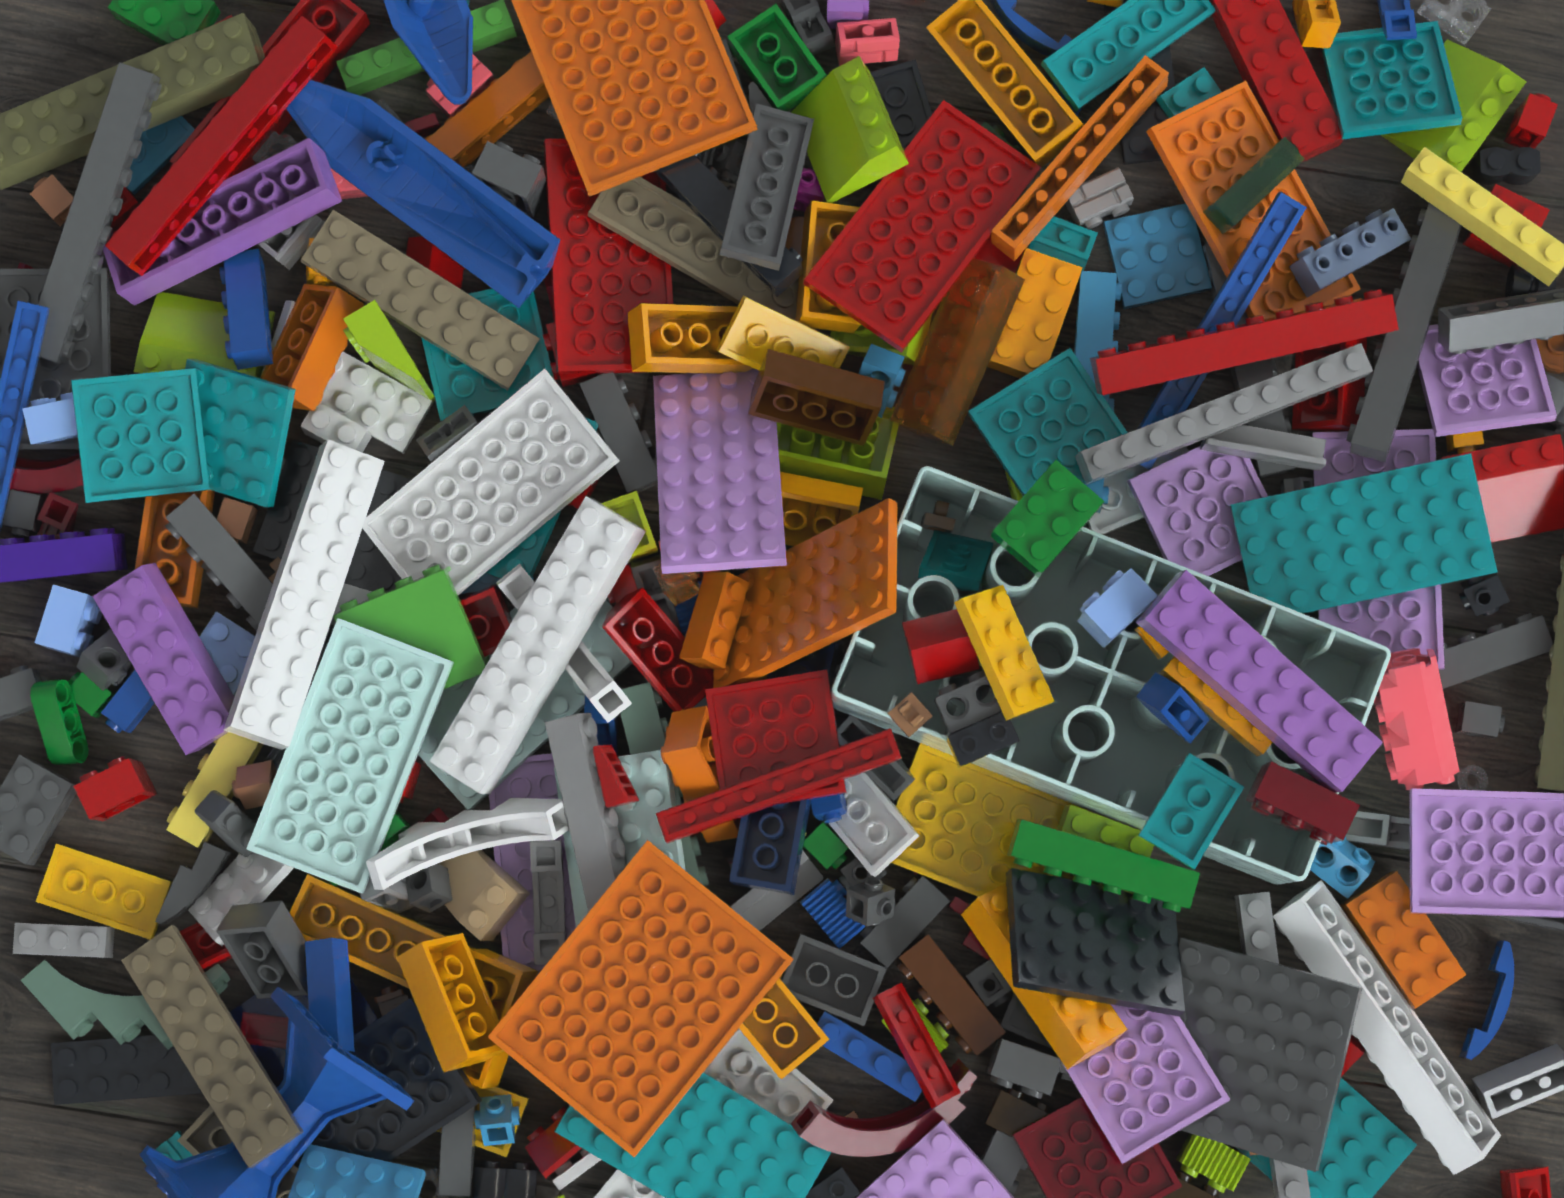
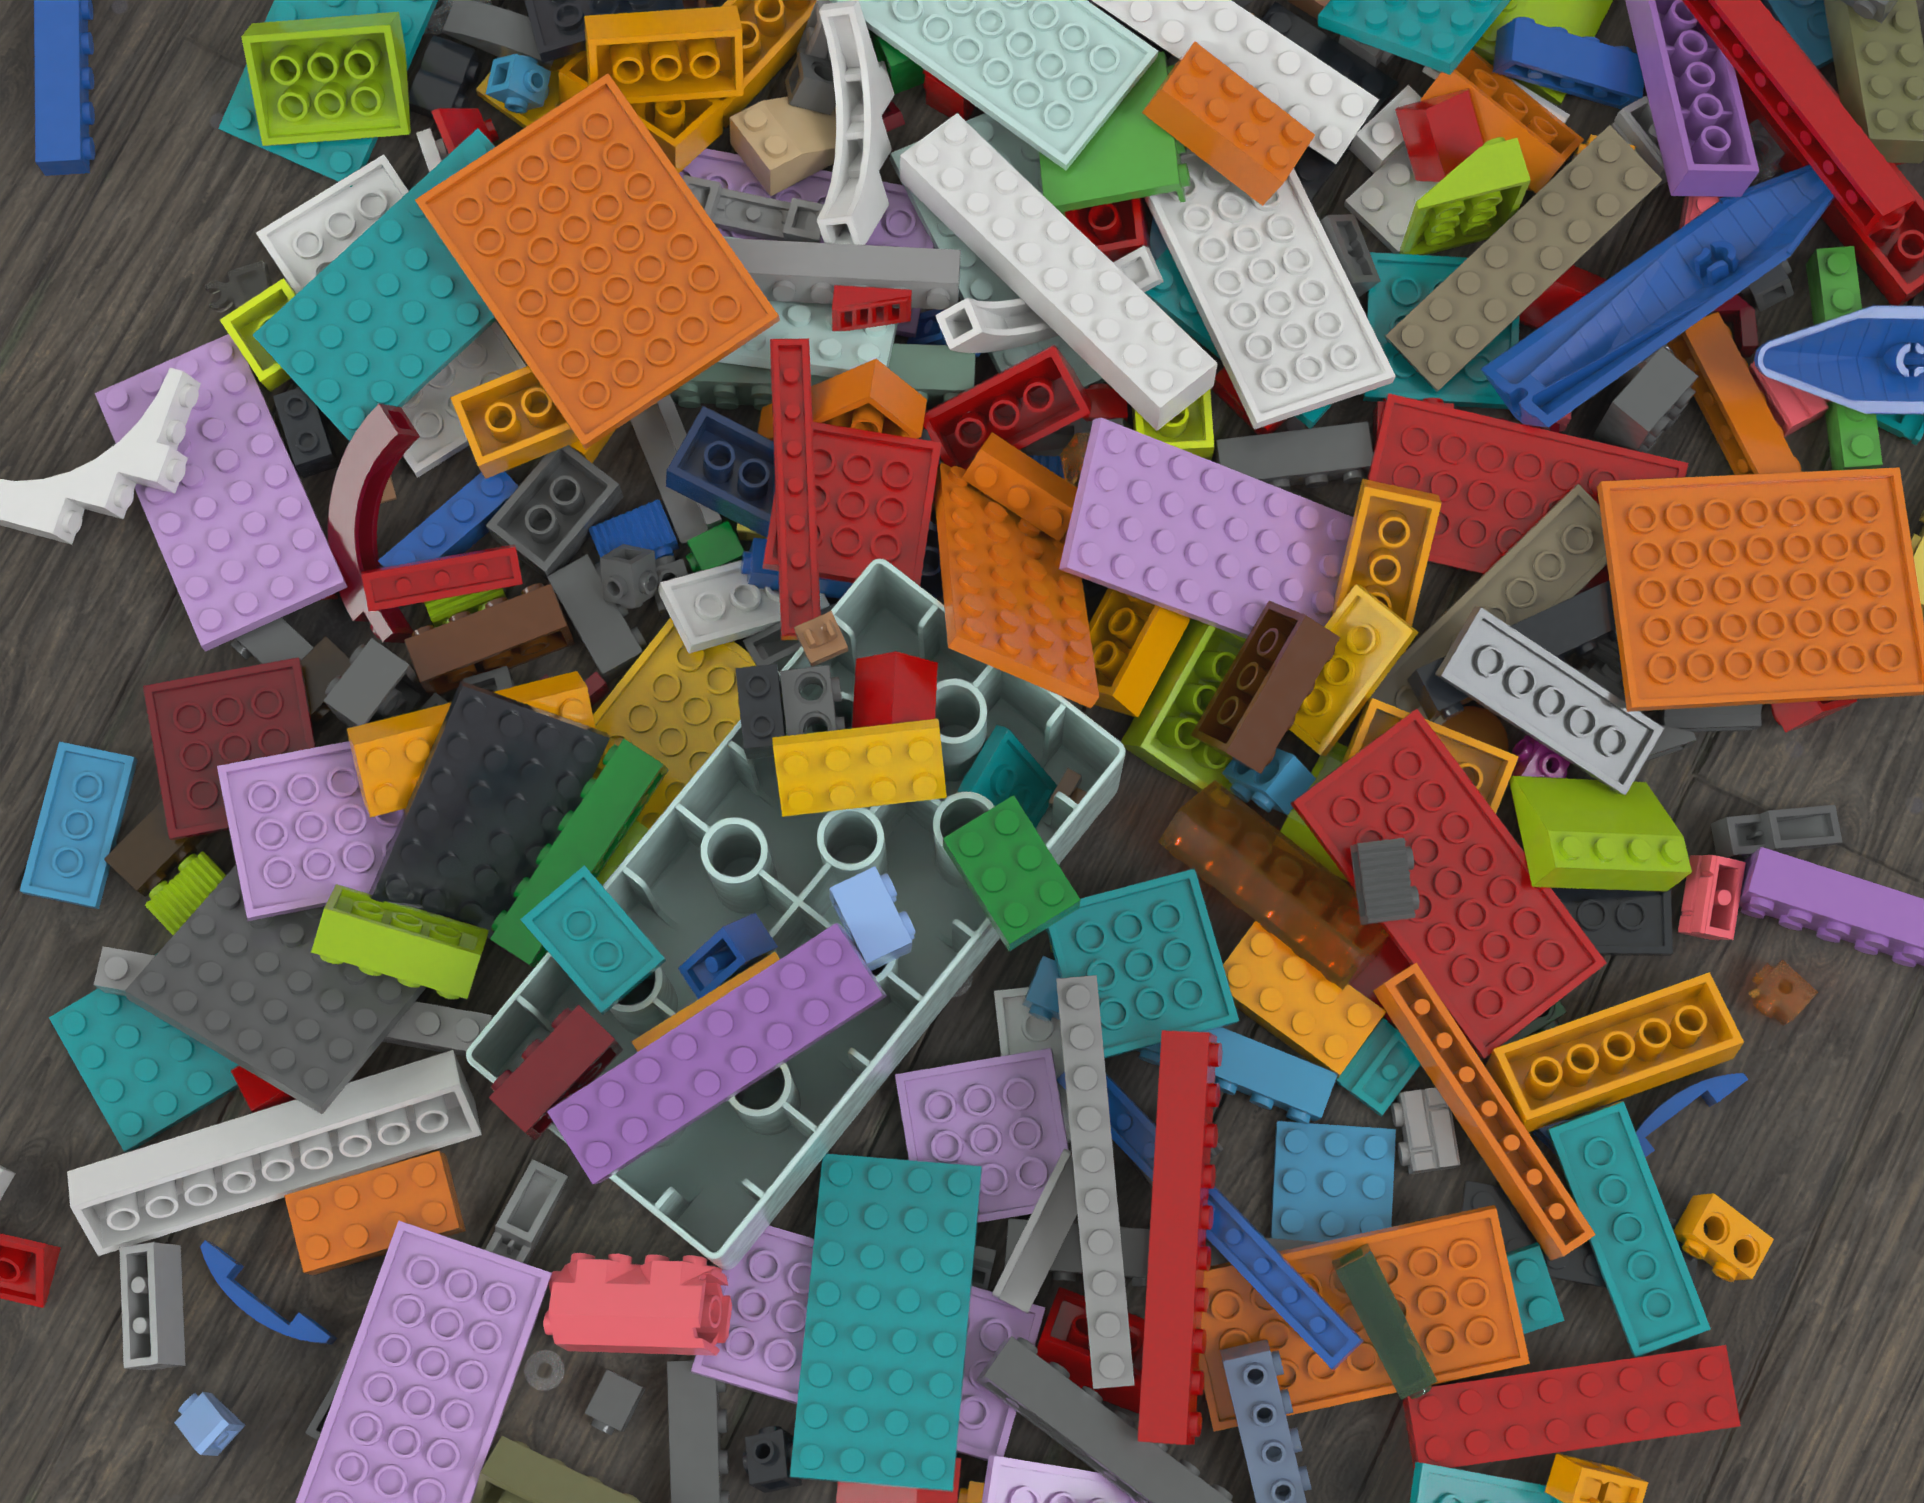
camera: 105 degrees right, 5 degrees down
green brick [727,4,827,112] -> none
dark azure brick [1310,837,1375,899] -> none
none -> lime slope [311,884,489,999]
none -> orange brick [1142,42,1315,206]
none -> dark grey brick [1350,838,1420,925]
none -> red slope [1395,88,1485,182]

